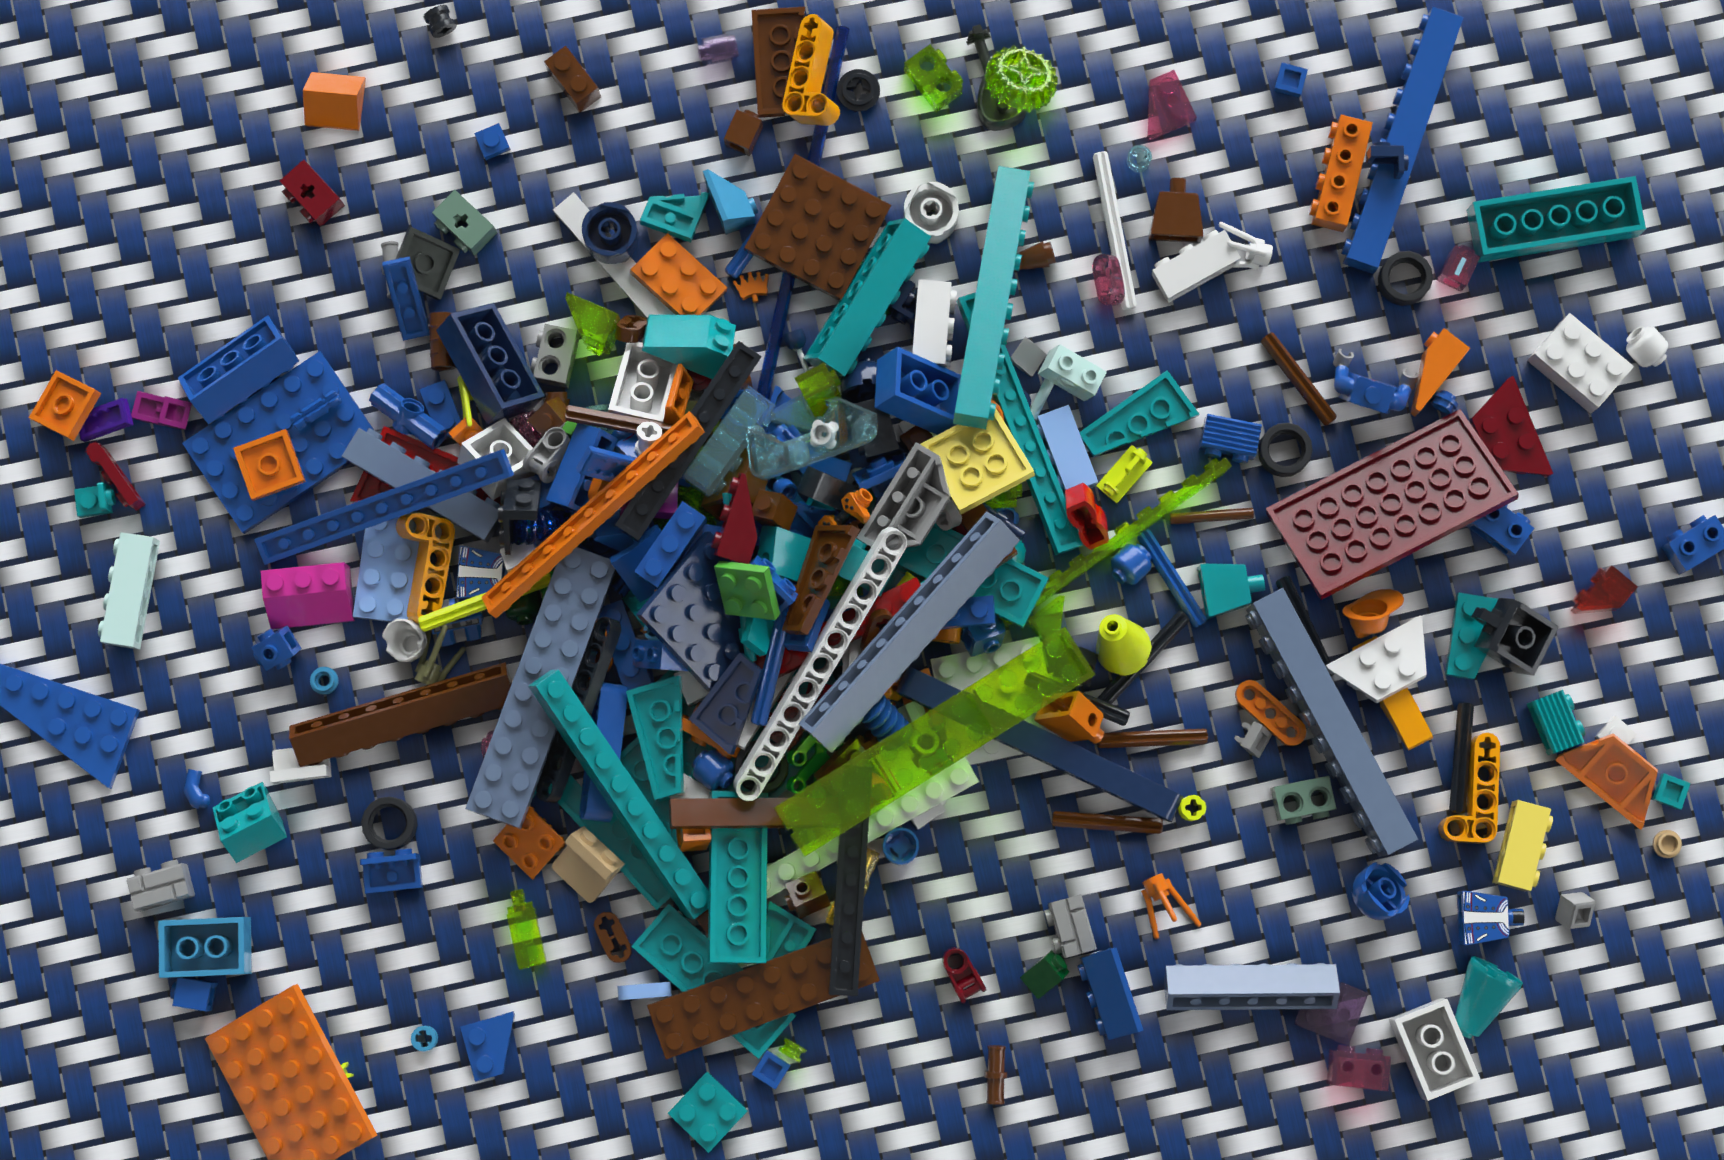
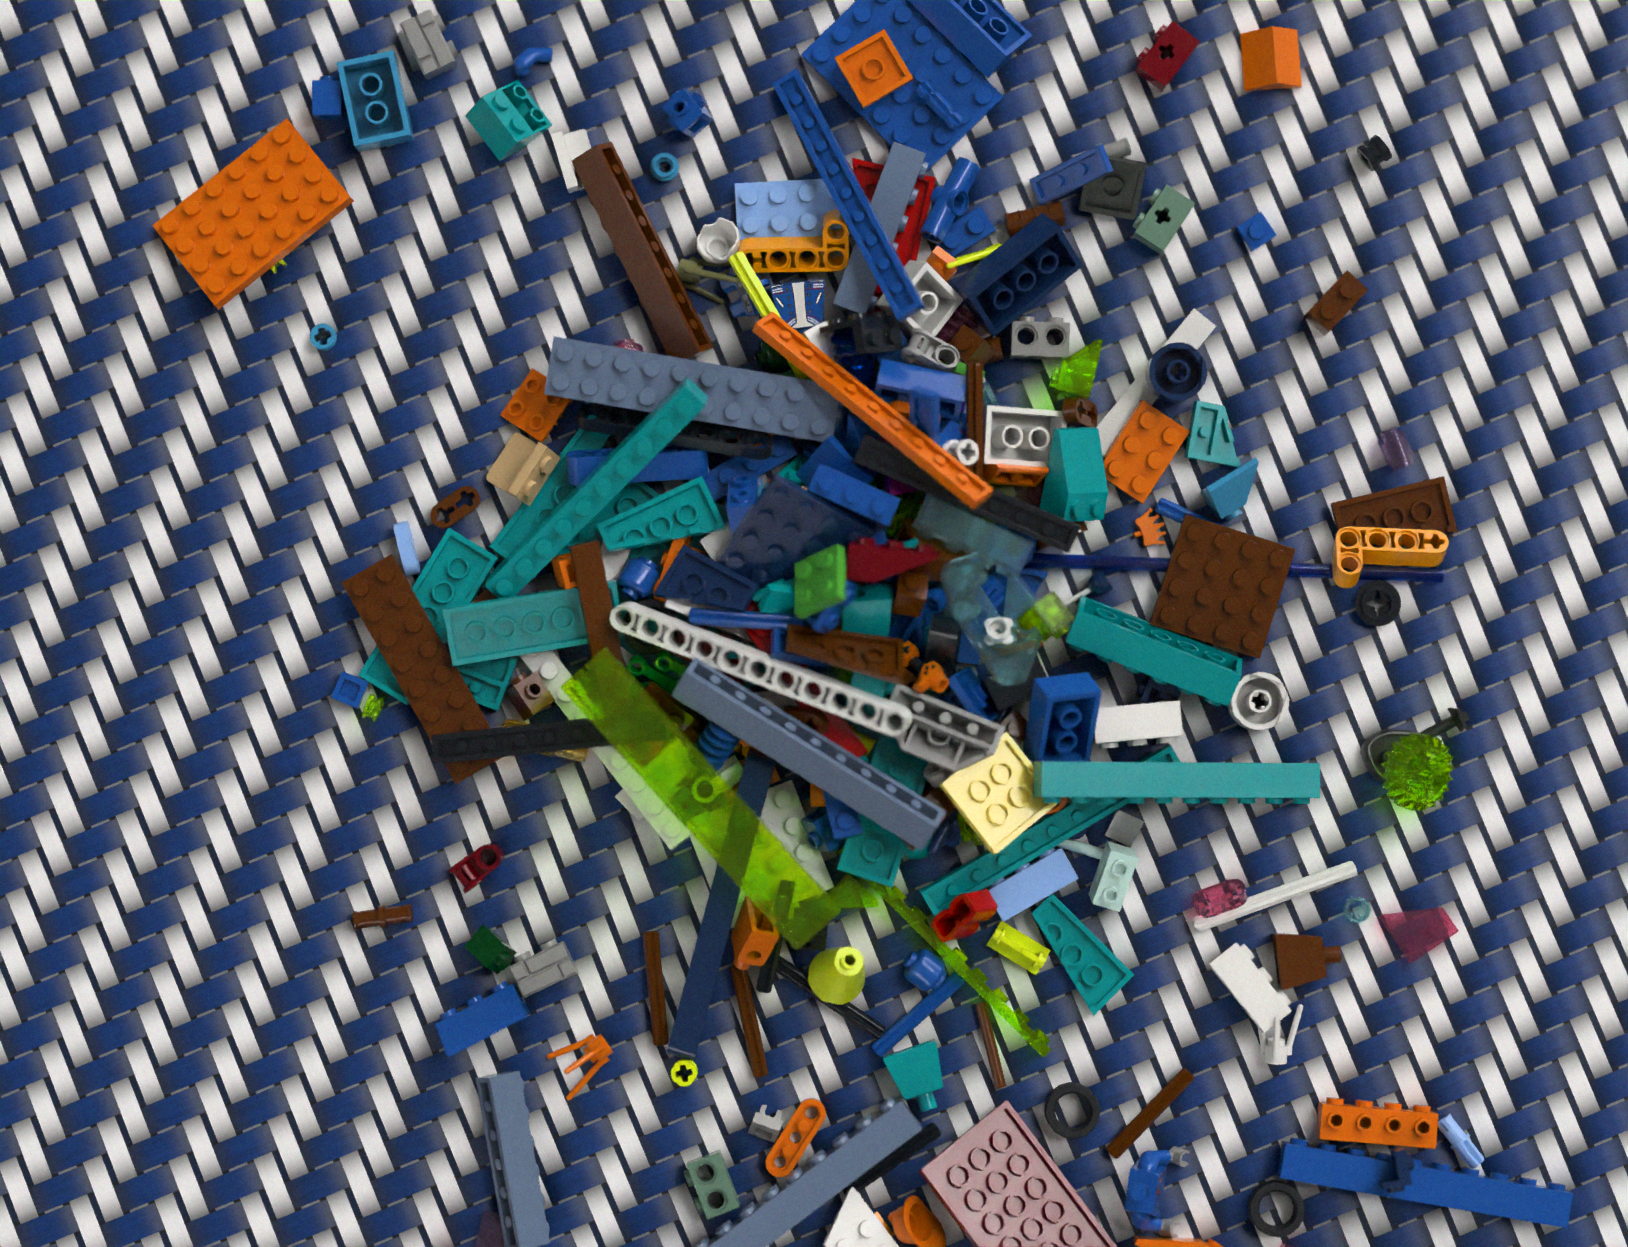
camera: 75 degrees right, 5 degrees up
dark pink slope [261,562,355,630] -> none
blue bracket [360,849,423,894] -> none
black tyre [361,796,418,851] -> none
blue wing [460,1011,515,1082] -> none
clear neon green hinge [506,889,547,970] -> none
teal plate [668,1071,748,1153] -> none
reddish brown brick [724,110,763,156] -> none
dark blue cylinder [840,358,877,407] -> none
blue wheel [882,827,919,865] -> none
clear neon green brick [904,44,964,113] -> none
reddish brown cone [1017,241,1056,270] -> none
blue brick [1199,414,1262,463] -> none
blue plate [1273,62,1308,98] -> none
none -> light blue axle [1438,1113,1484,1168]

